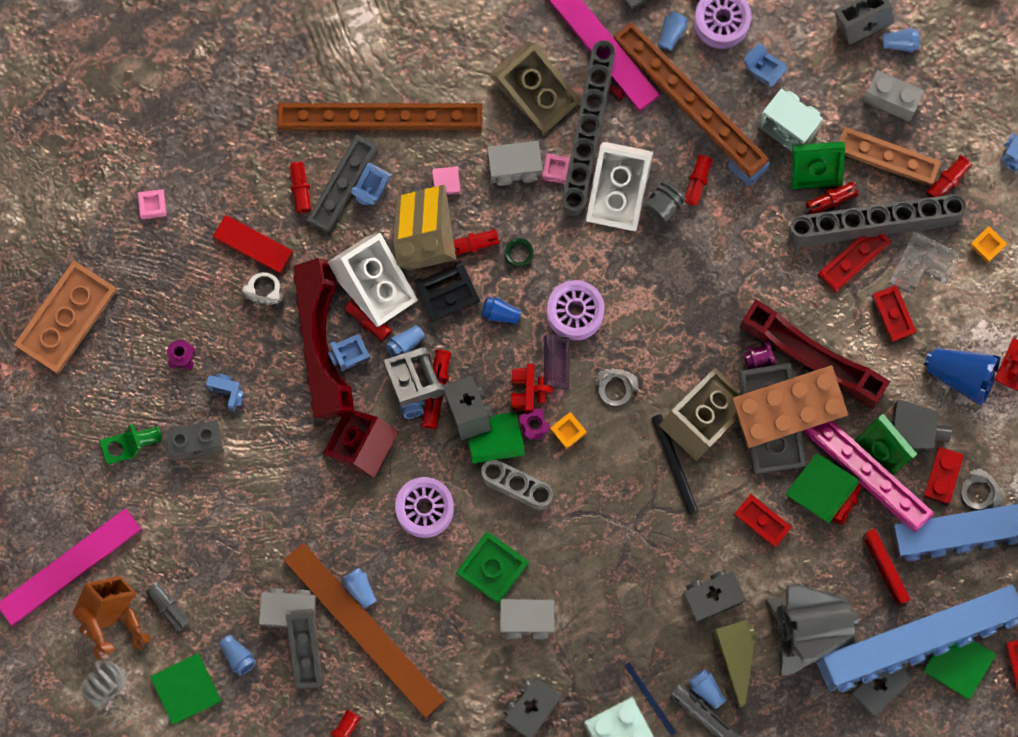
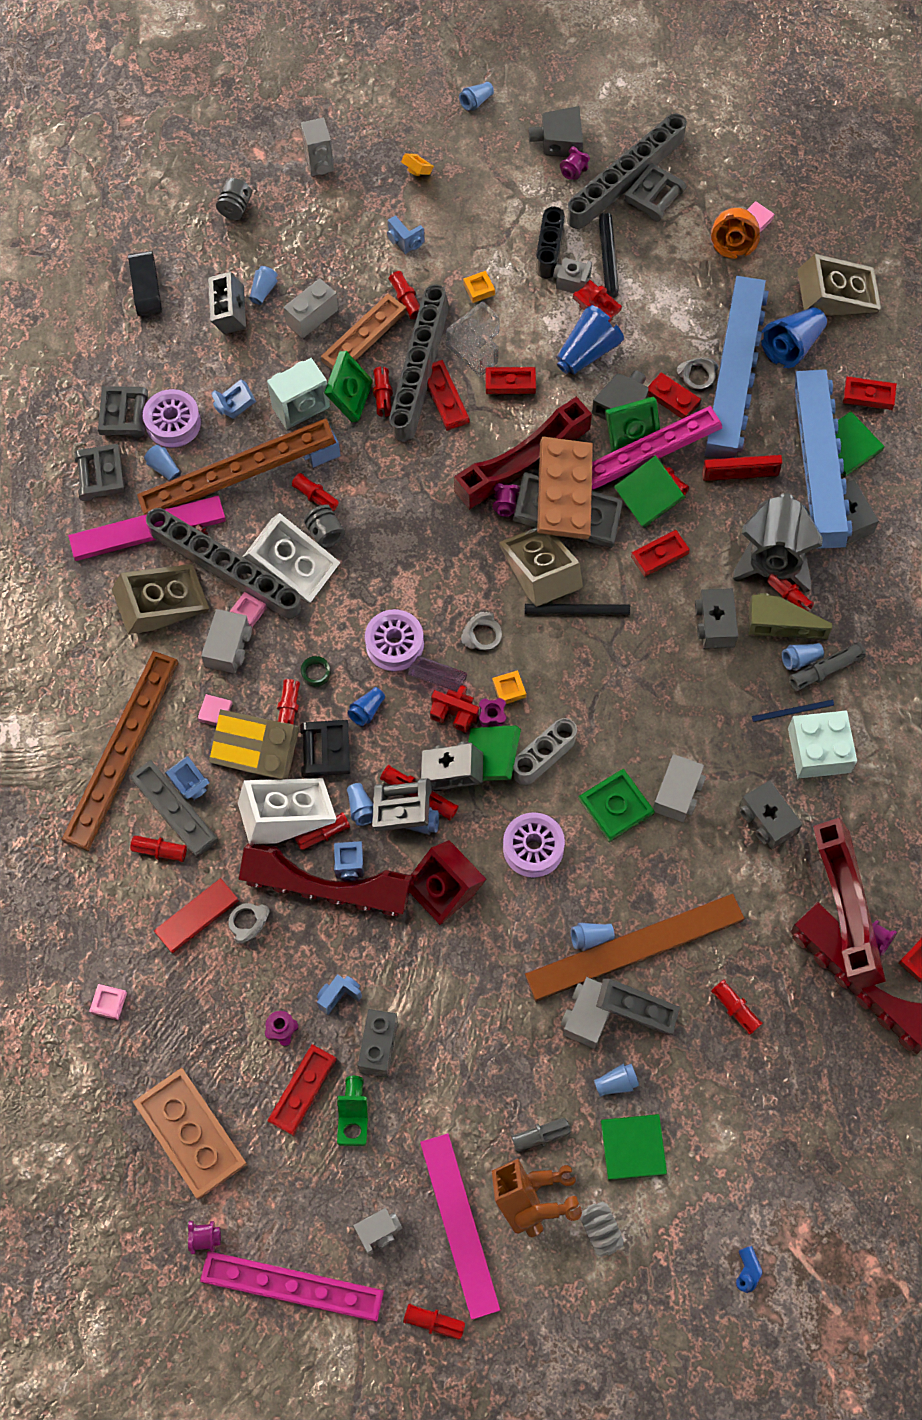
camera: 65 degrees left, 10 degrees down
none -> red tile [267,1044,337,1136]
none -> light grey brick [353,1207,402,1256]
none -> red axle [767,574,814,611]

